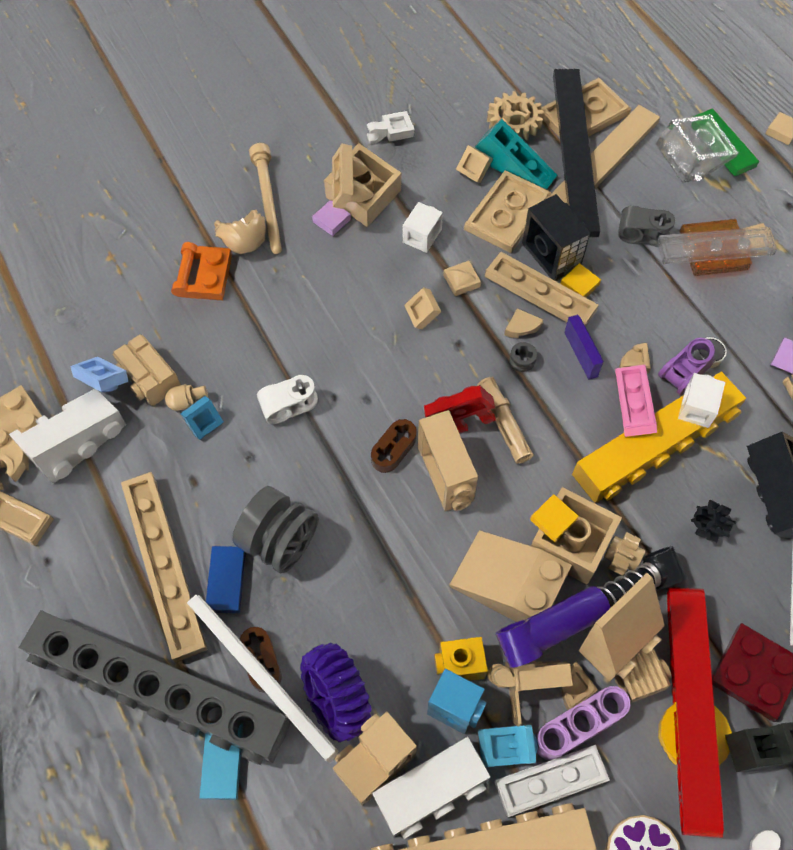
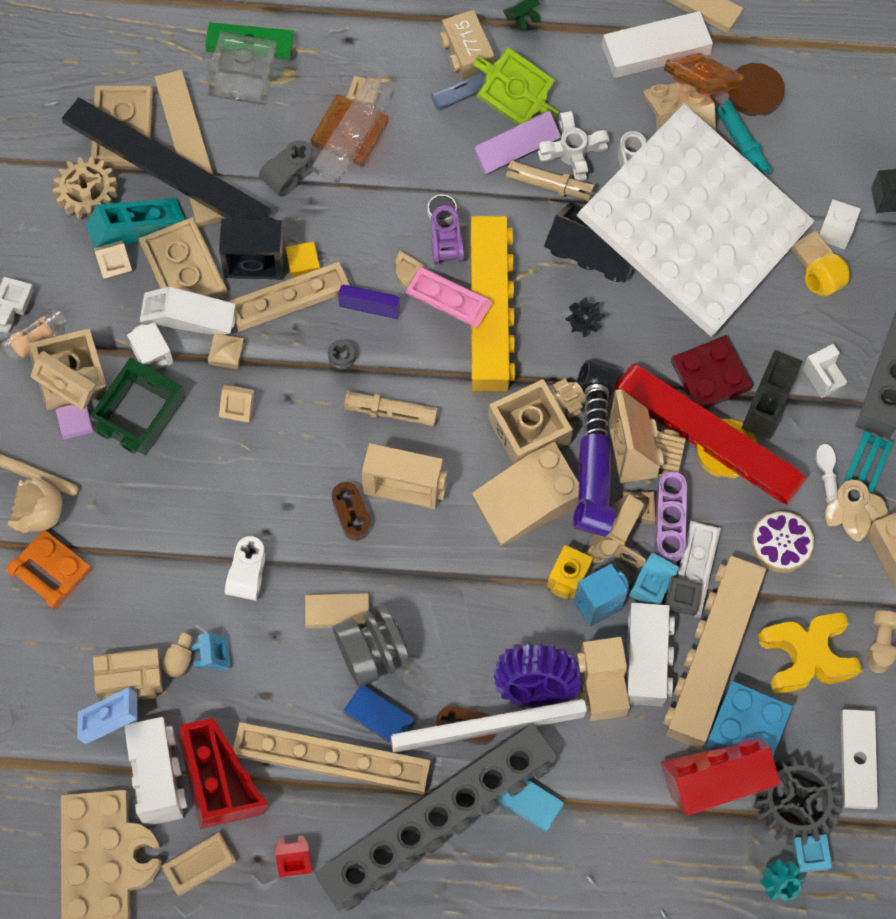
camera: 60 degrees left, 5 degrees up
red plate [424,385,496,434] -> none
tan tile [504,309,543,338] -> none
yellow tile [530,494,579,542] -> none
white brick [678,373,725,428] -> none
none -> clear piece [0,308,68,364]
none -> dark green window [90,357,185,456]
none -> white slope [140,287,236,335]
none -> red wedge [178,718,268,829]
none -> red tile [275,836,312,877]
none -> tan tile [305,593,369,629]
none -> dark grey tile [665,576,702,616]

